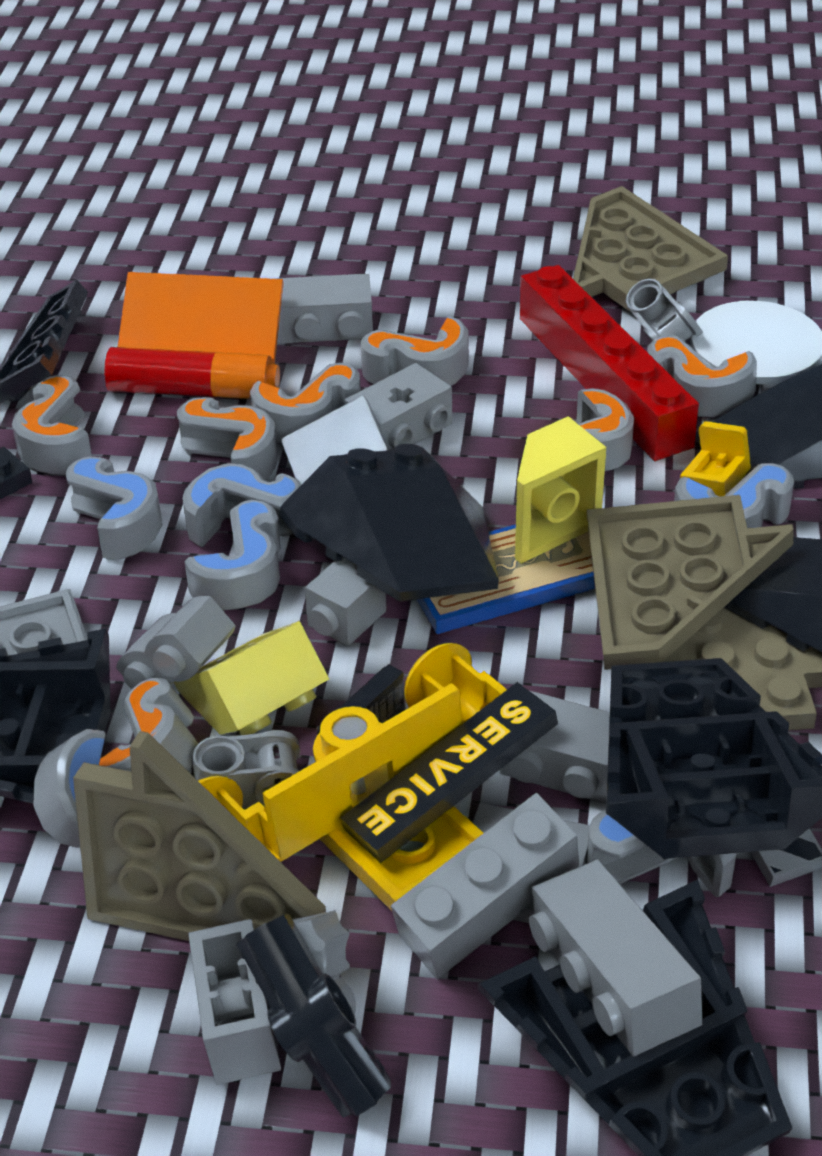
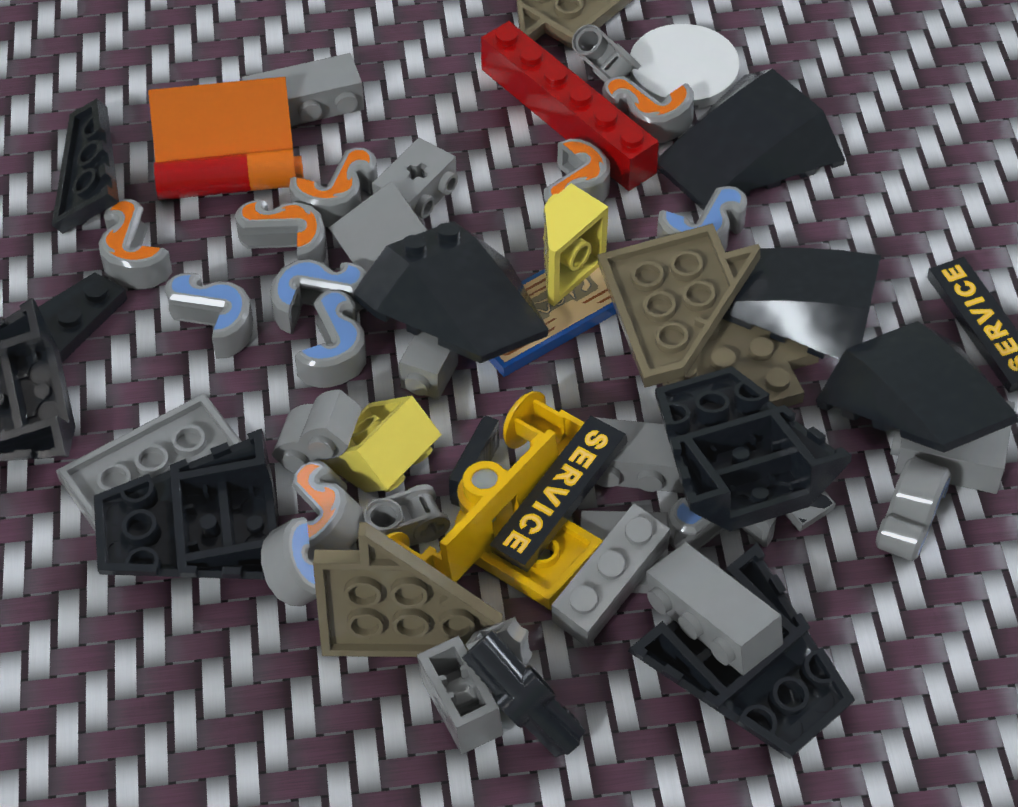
camera: 15 degrees left, 10 degrees up
light grey animal [360,315,469,386] -> none
yellow bracket [680,421,751,497] -> none

